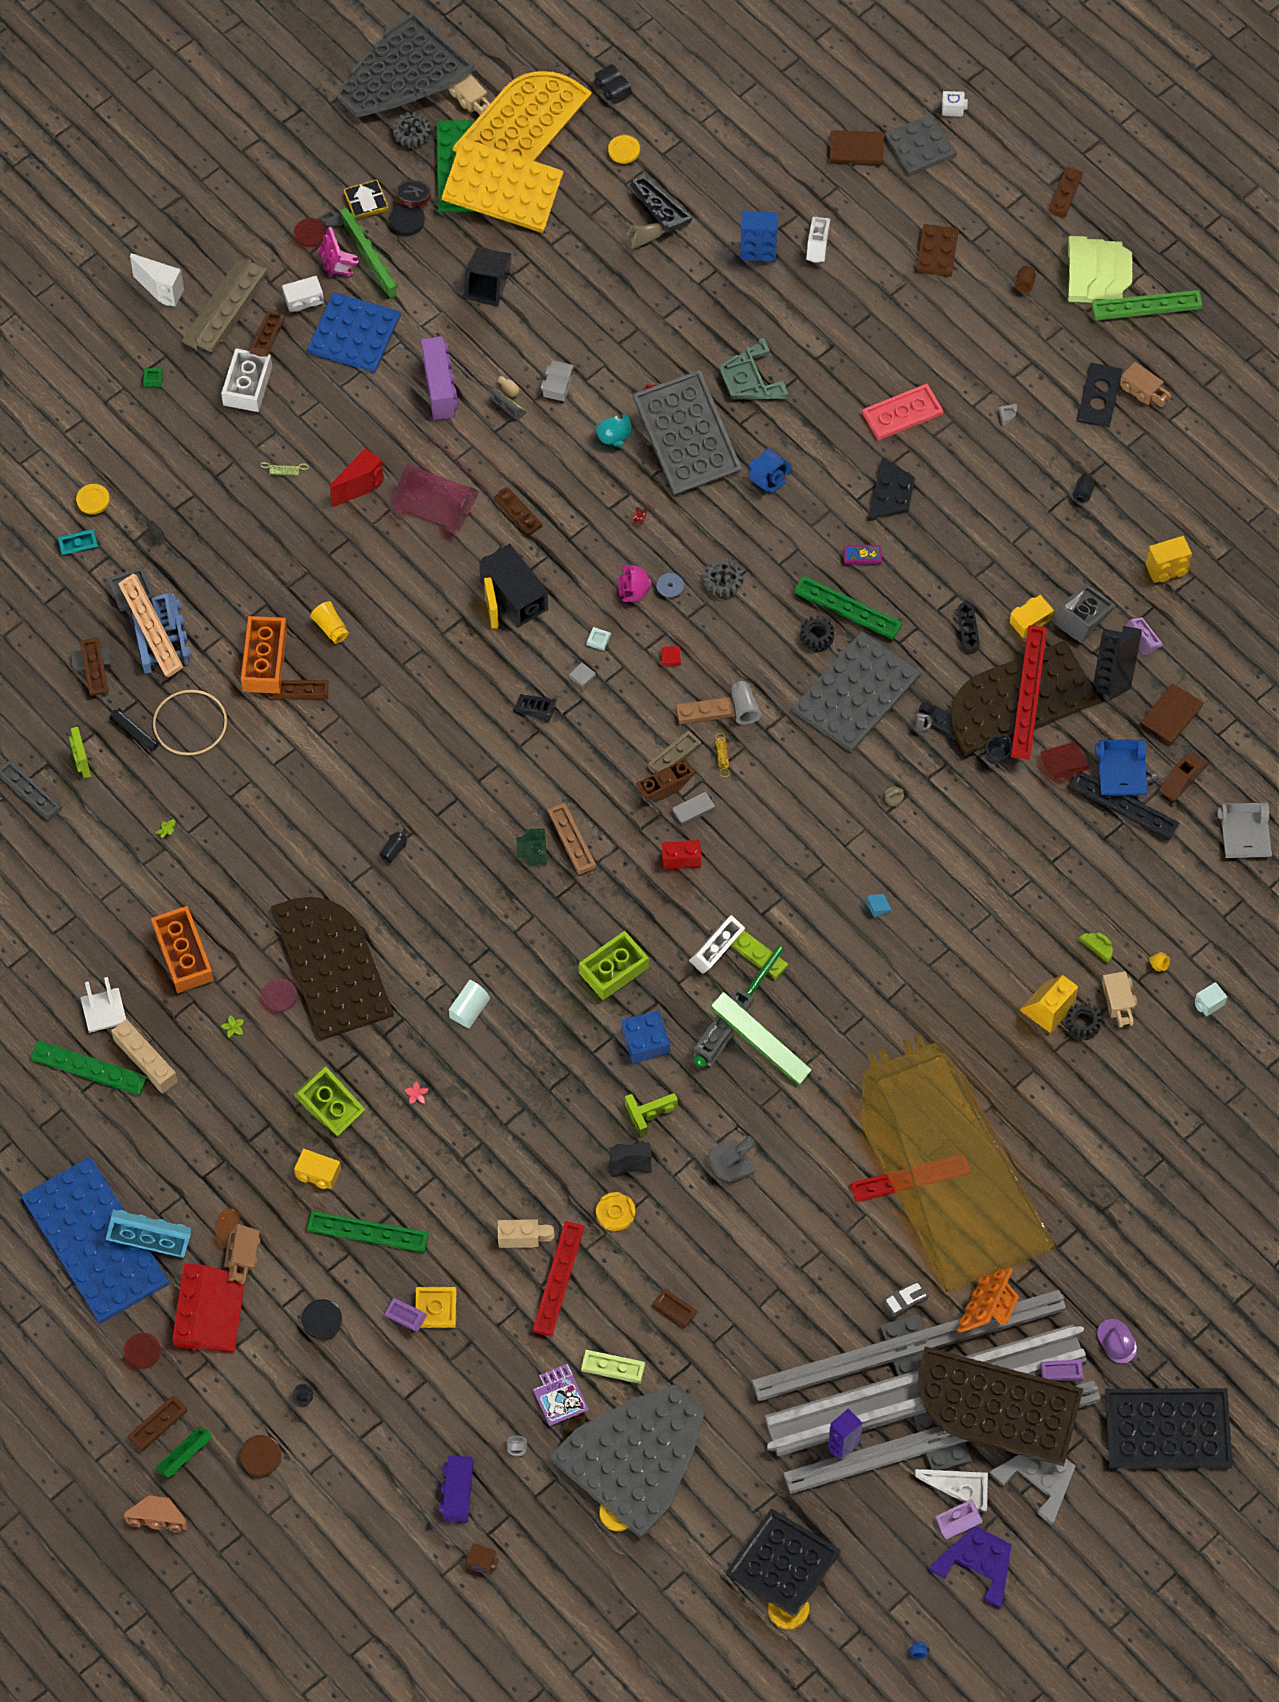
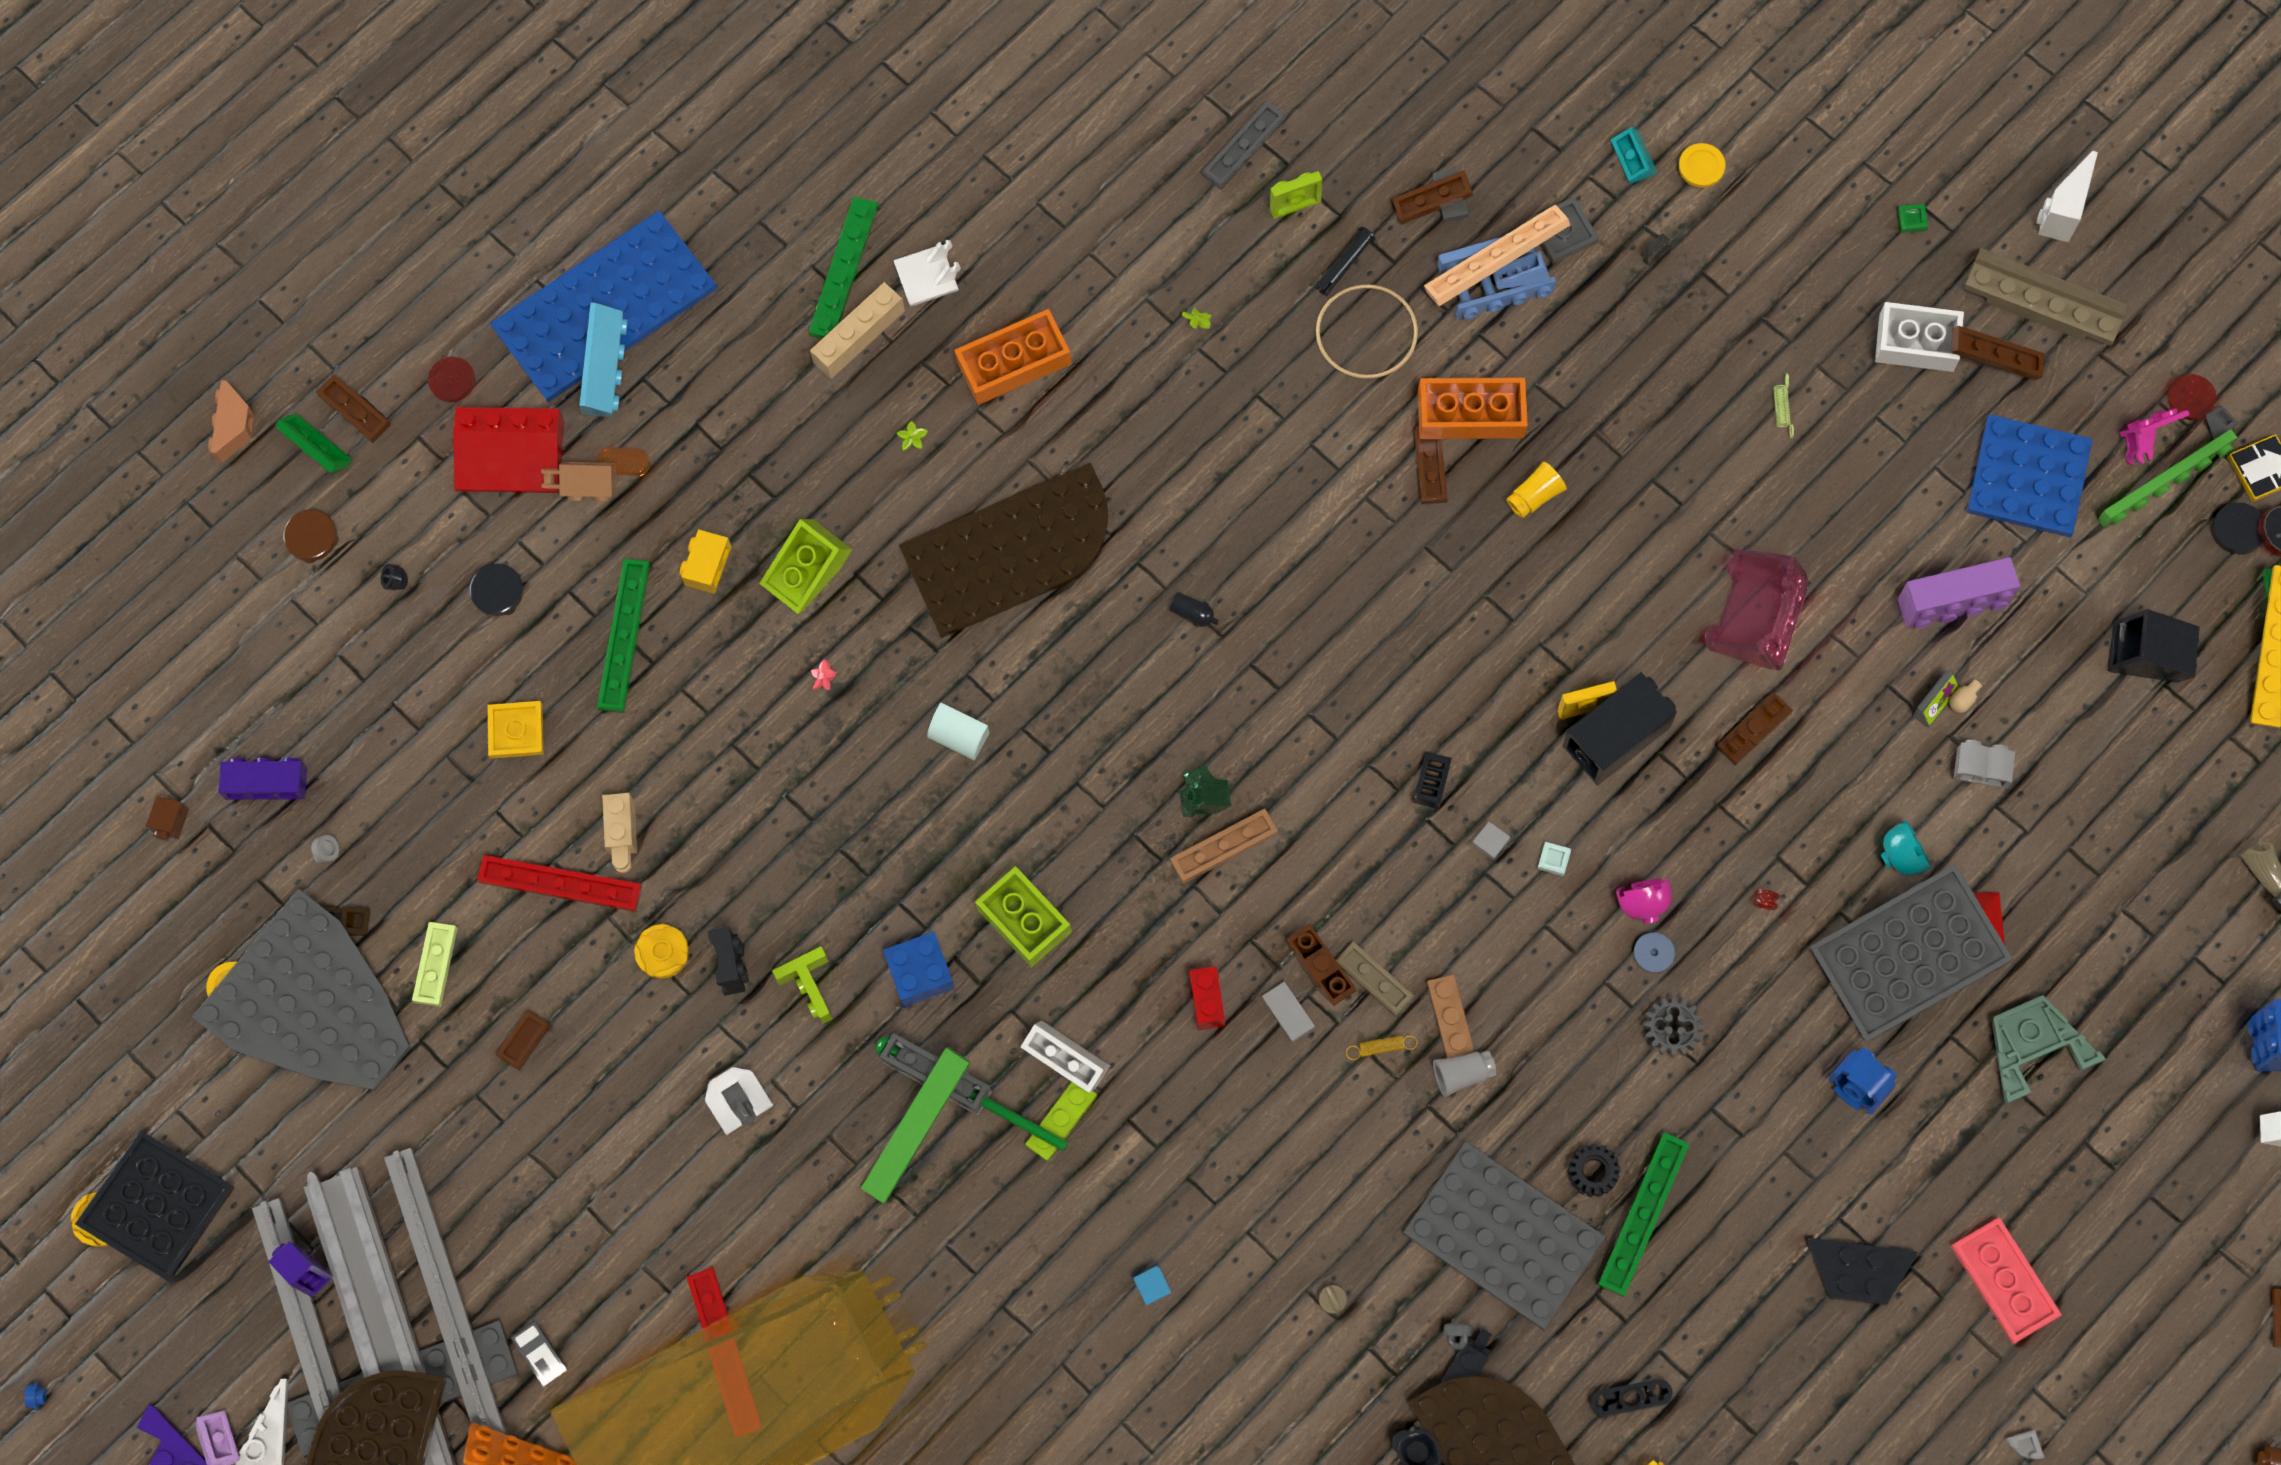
camera: 90 degrees right, 10 degrees up
clear pink piece [262,978,297,1012] -> none
white brick [282,276,324,312] -> none
red slope [329,448,384,506] -> none
medium lavender tile [384,1298,427,1332] -> none
sticker [533,1364,589,1426] -> none
red tile [661,646,681,666] -> none
tile [844,545,882,565] -> none

